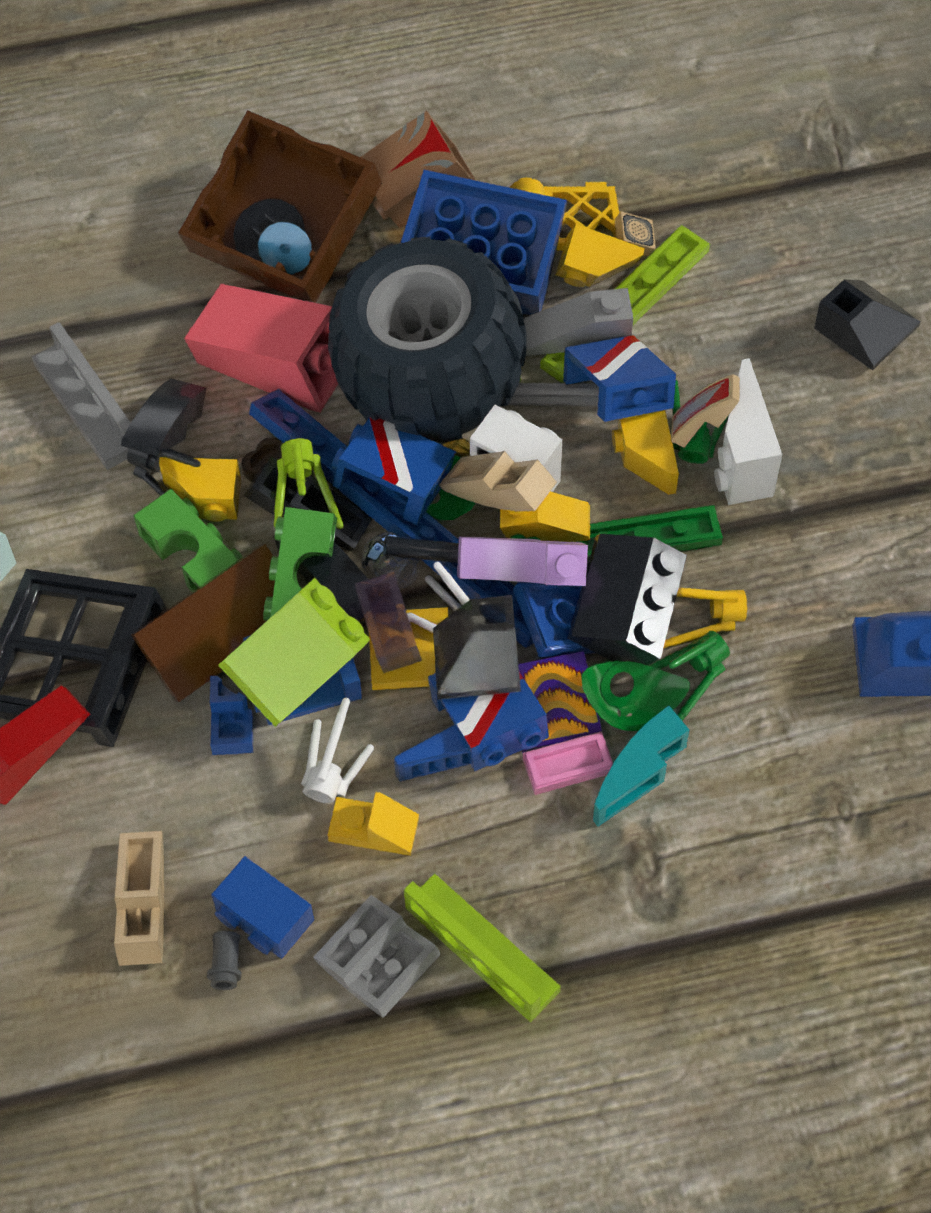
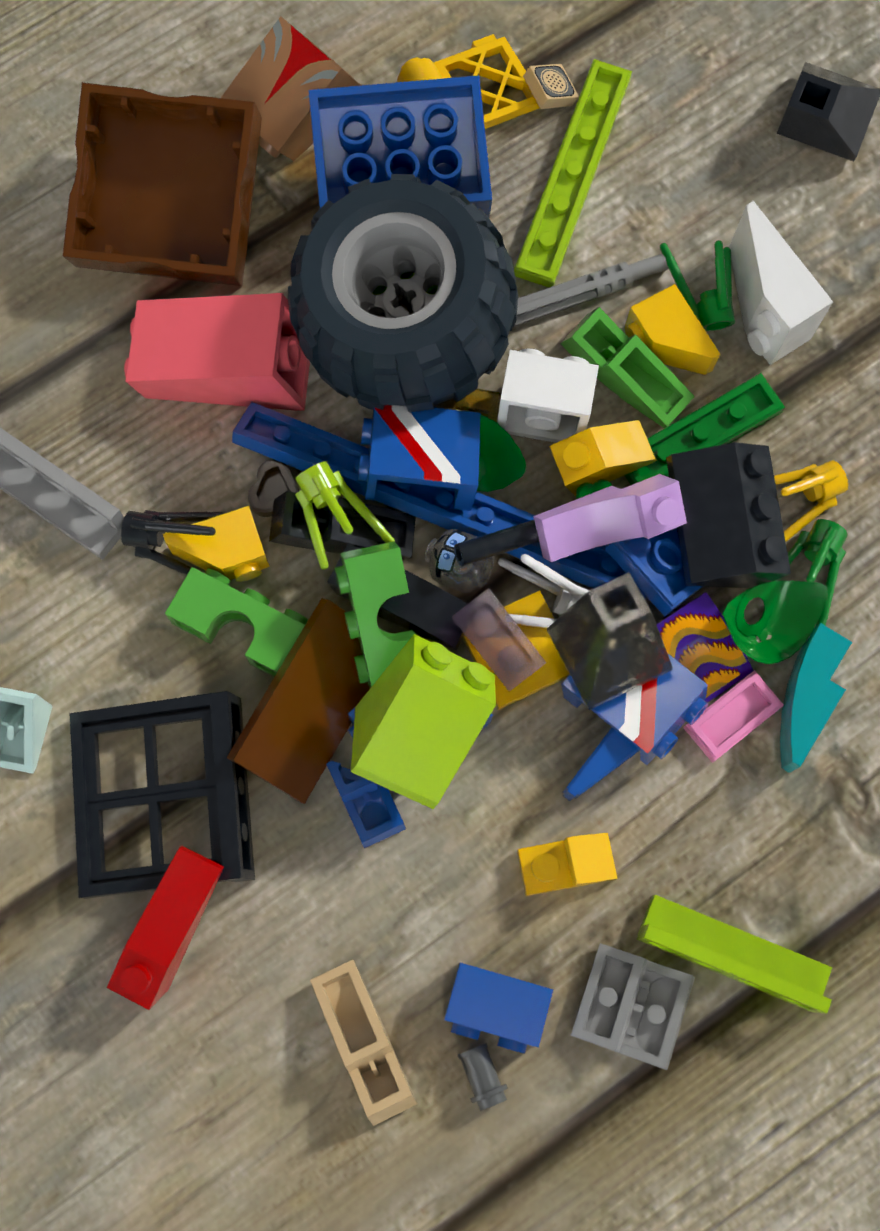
camera: 25 degrees left, 15 degrees up
black slope [121,378,206,456] -> none
black piece [233,199,306,263] -> none
dark azure piece [258,222,312,275] -> none
white plant [301,698,374,804] -> none
tan slope [439,451,557,511] -> none
light grey slope [524,288,633,356] -> none
yellow slope [555,224,645,287] -> none
blue panel [563,335,676,422] -> none
tan slope [671,374,740,447] -> none
none -> bright green slope [560,307,695,428]

